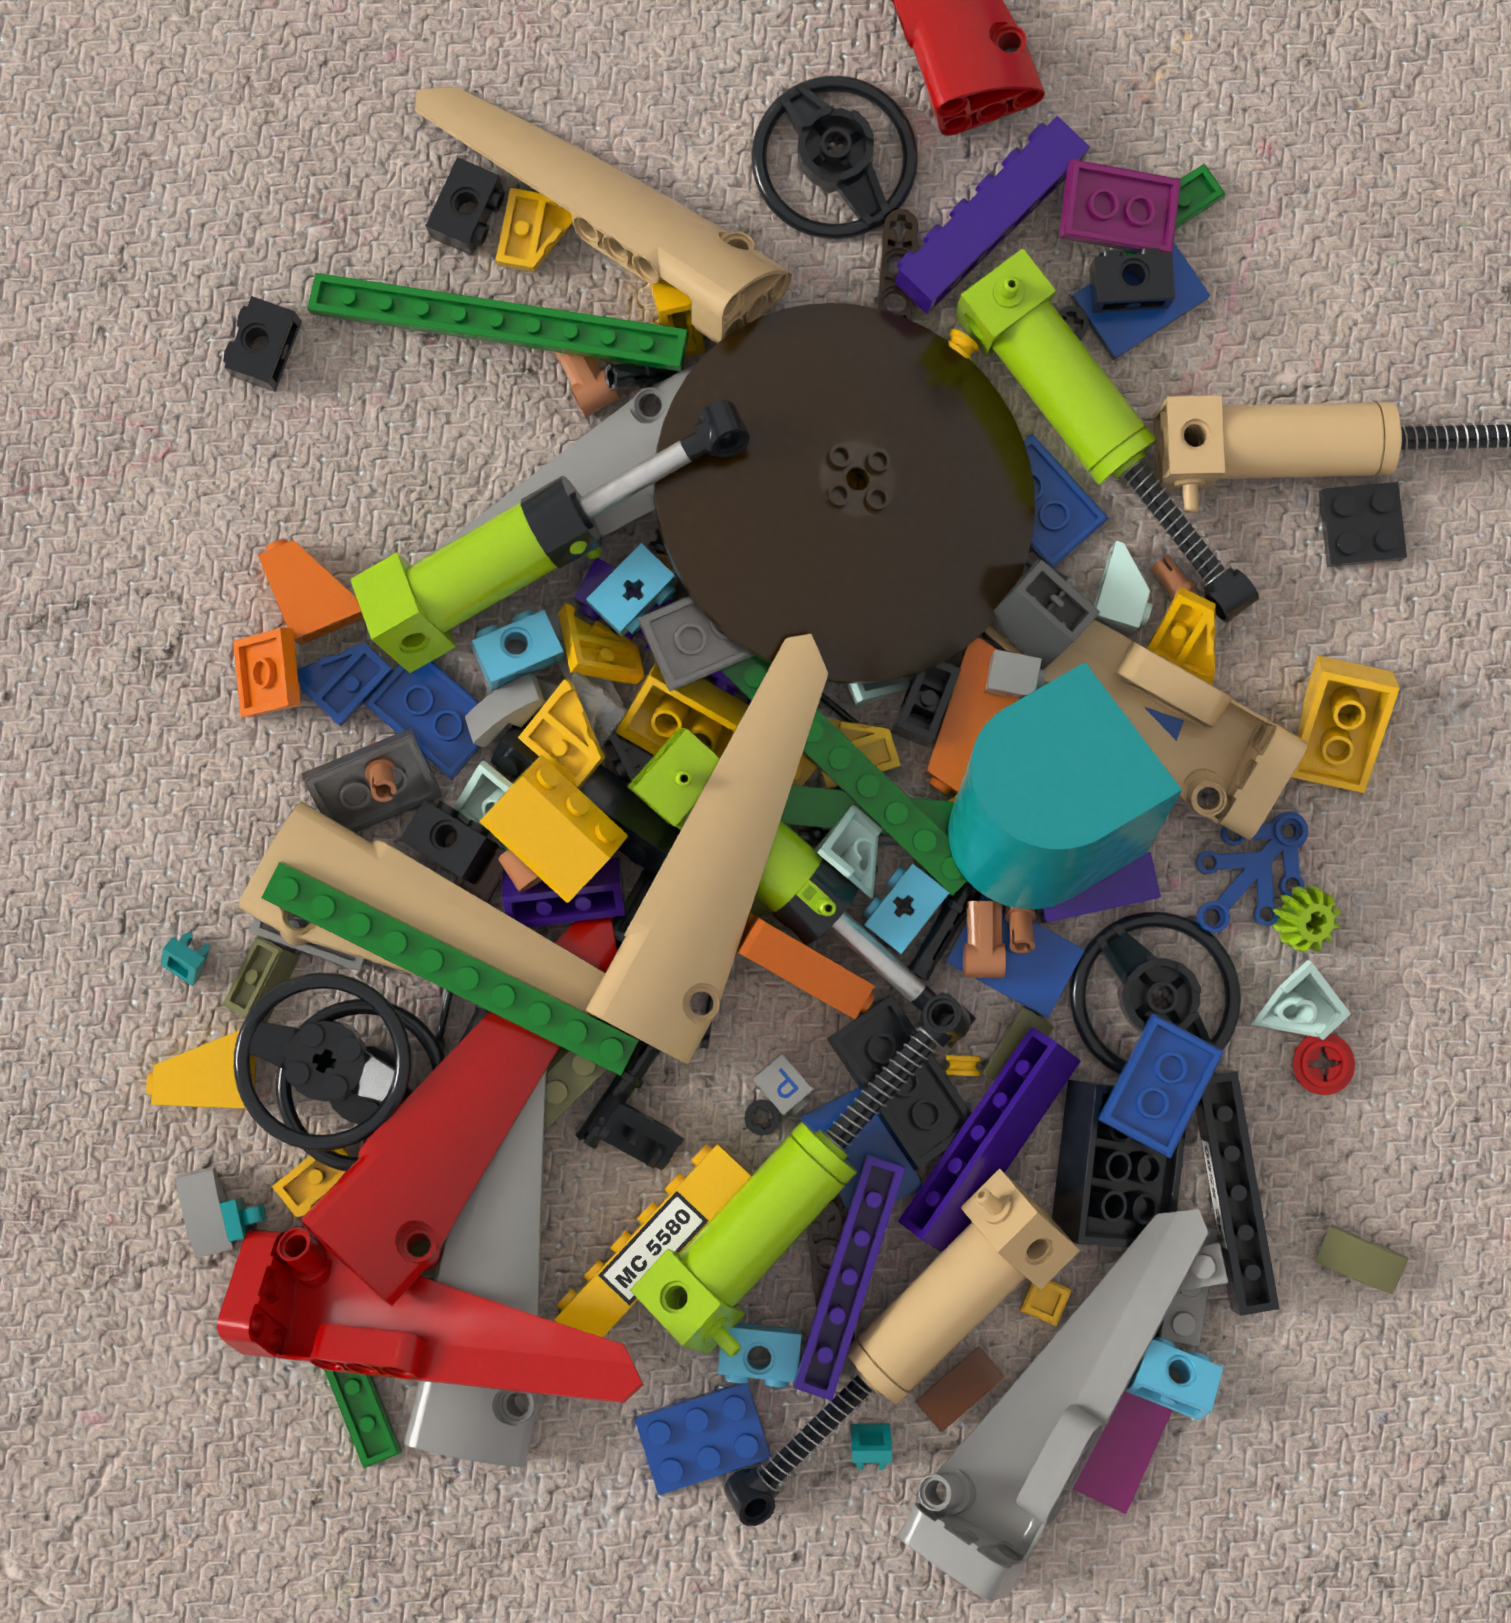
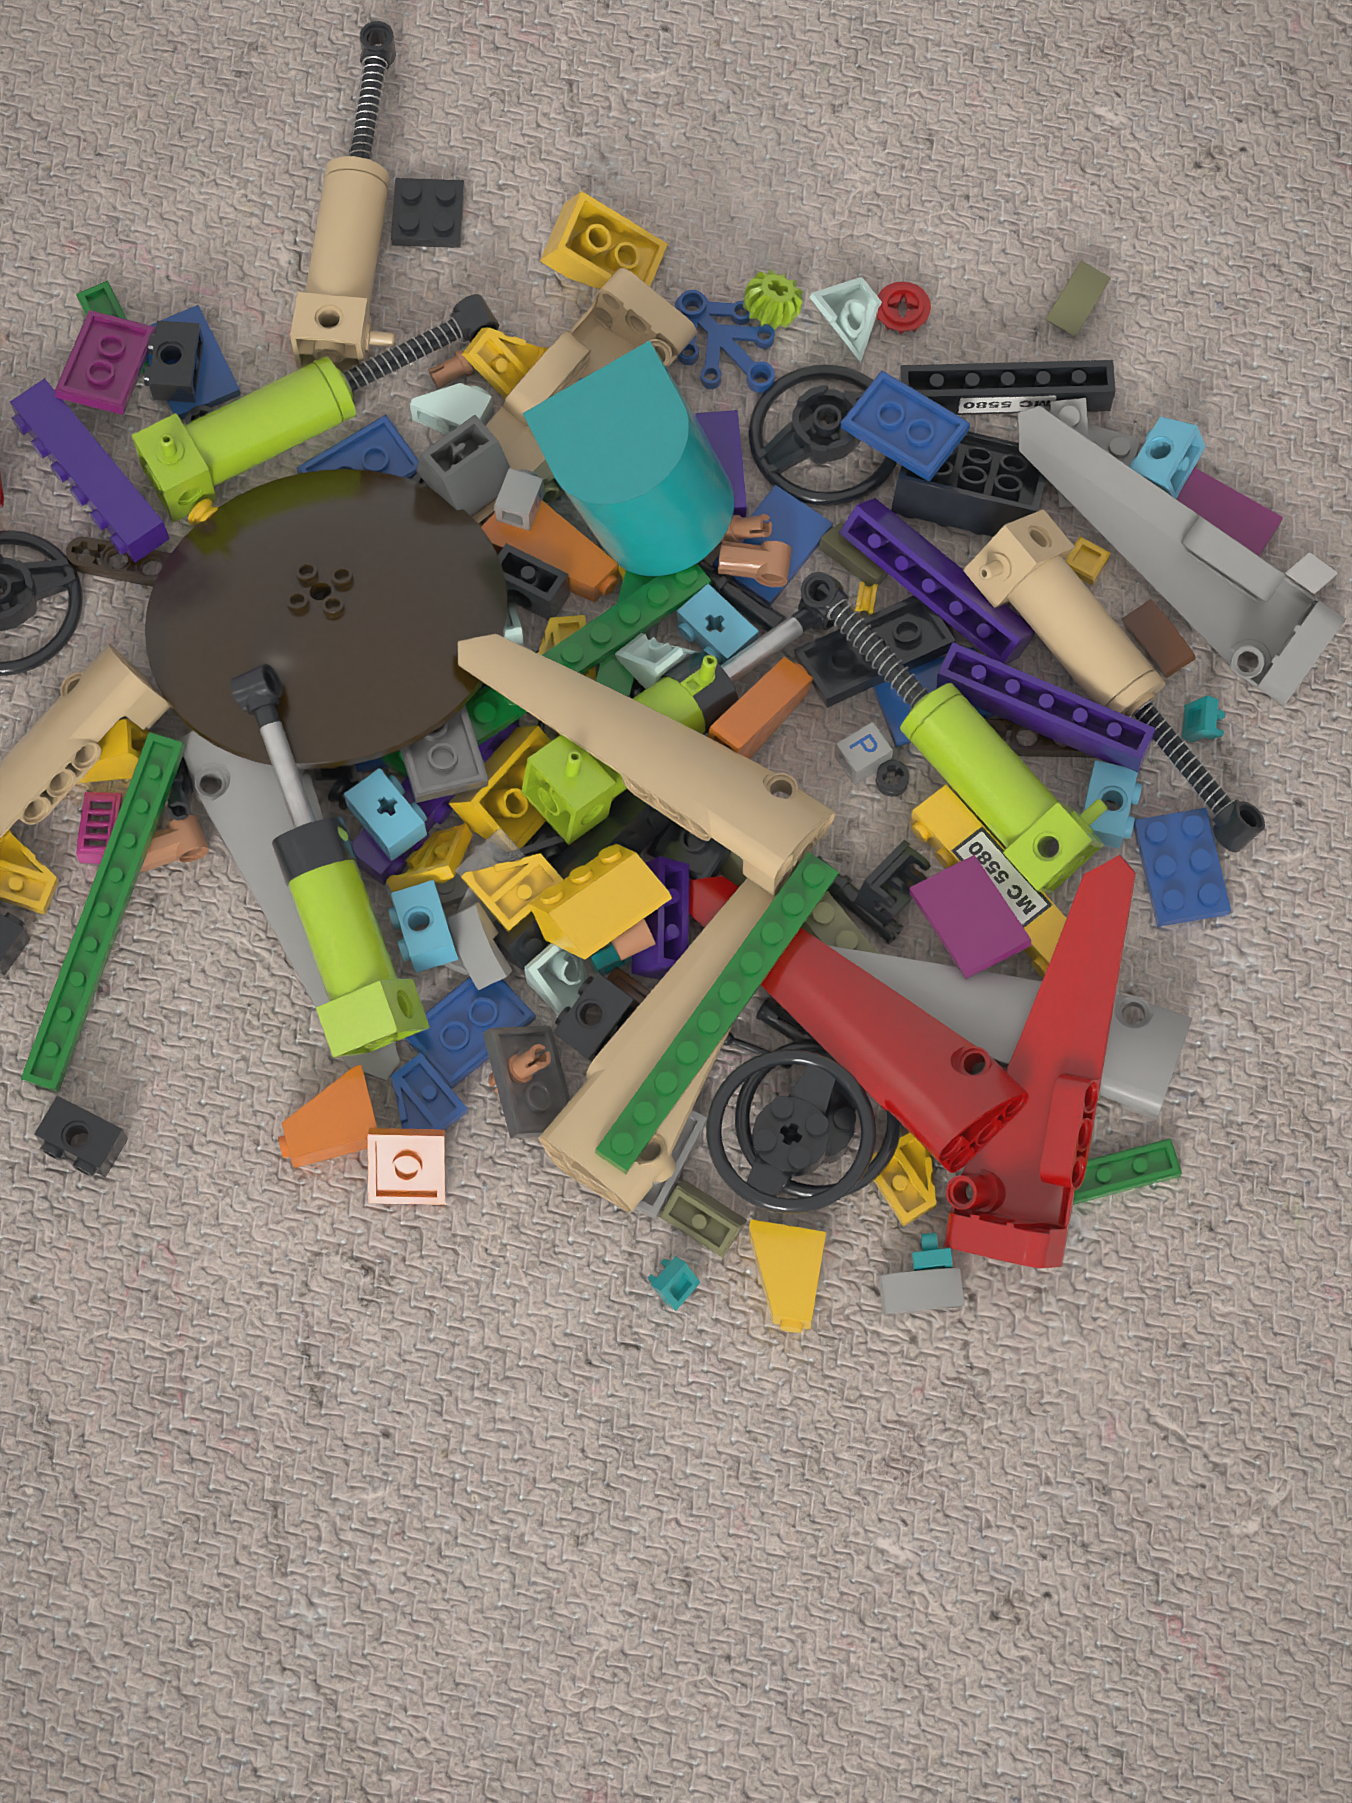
camera: 80 degrees left, 15 degrees down
none -> dark pink slope [76,792,122,864]
none -> magenta tile [910,855,1031,979]
none -> white sticker [1286,553,1338,594]

